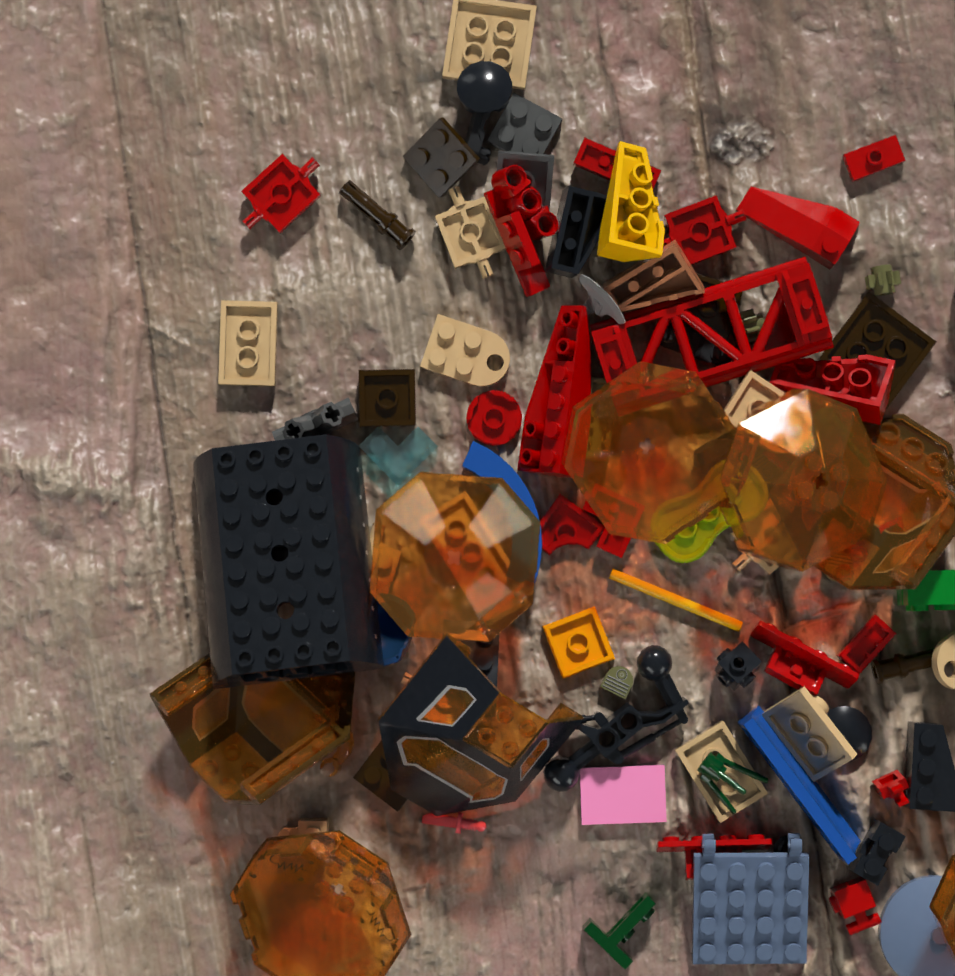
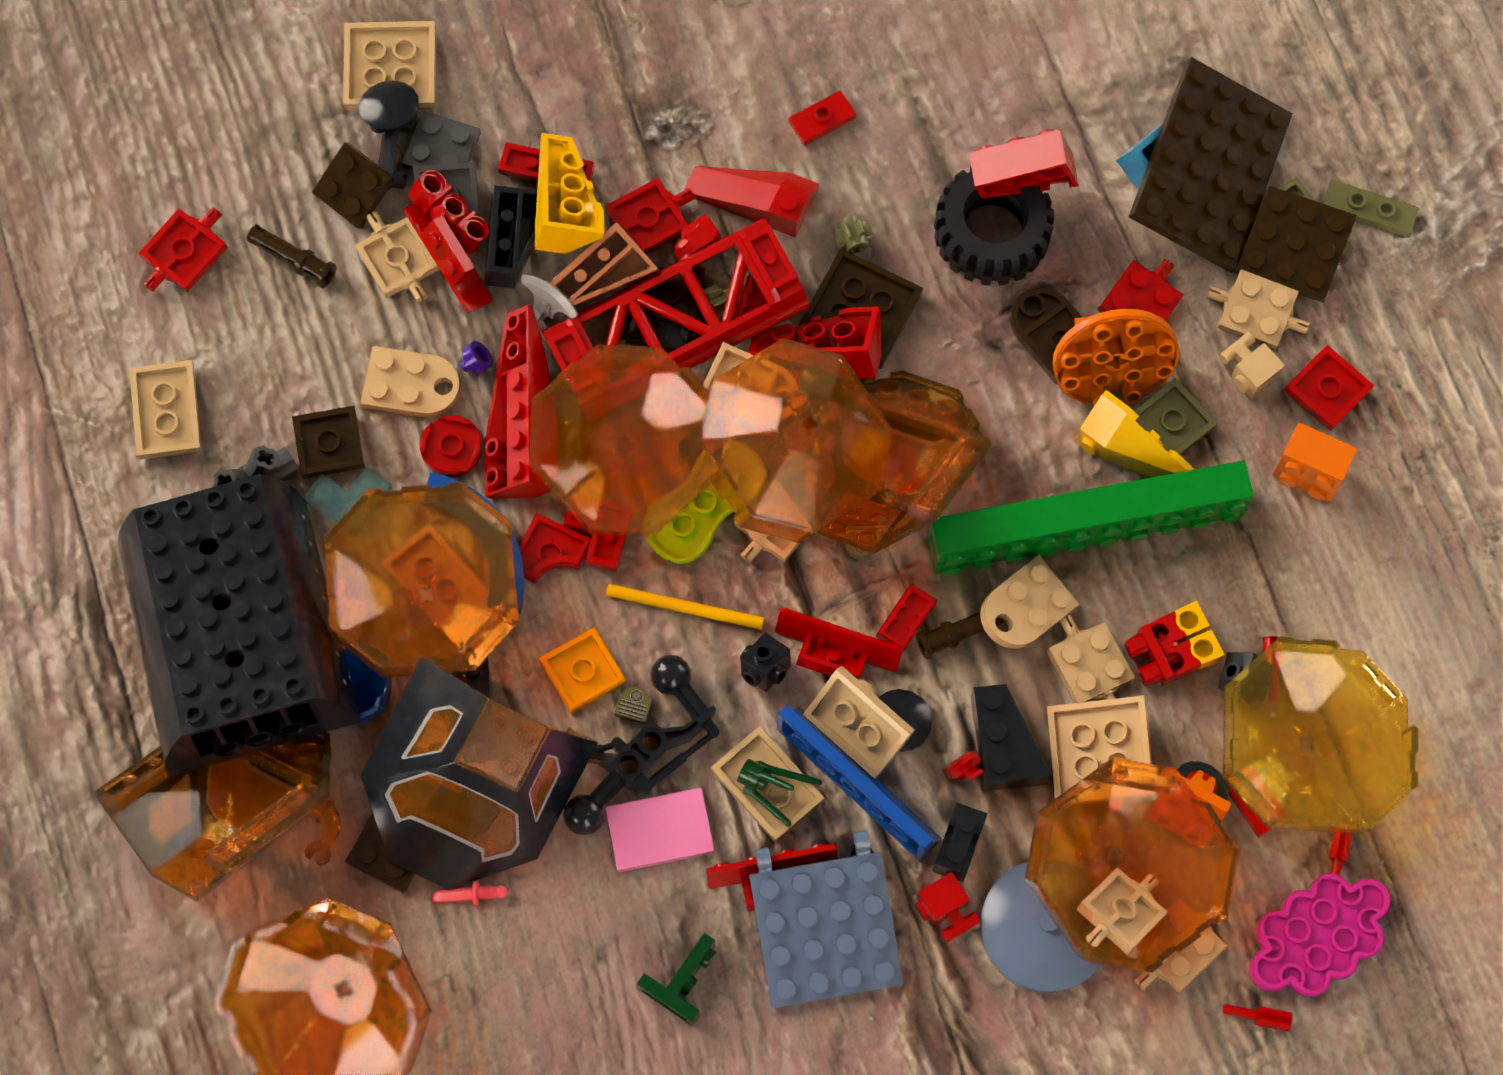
camera: 10 degrees left, 15 degrees down
none -> dark purple tile [460,341,493,374]
none -> red rock [674,215,722,261]

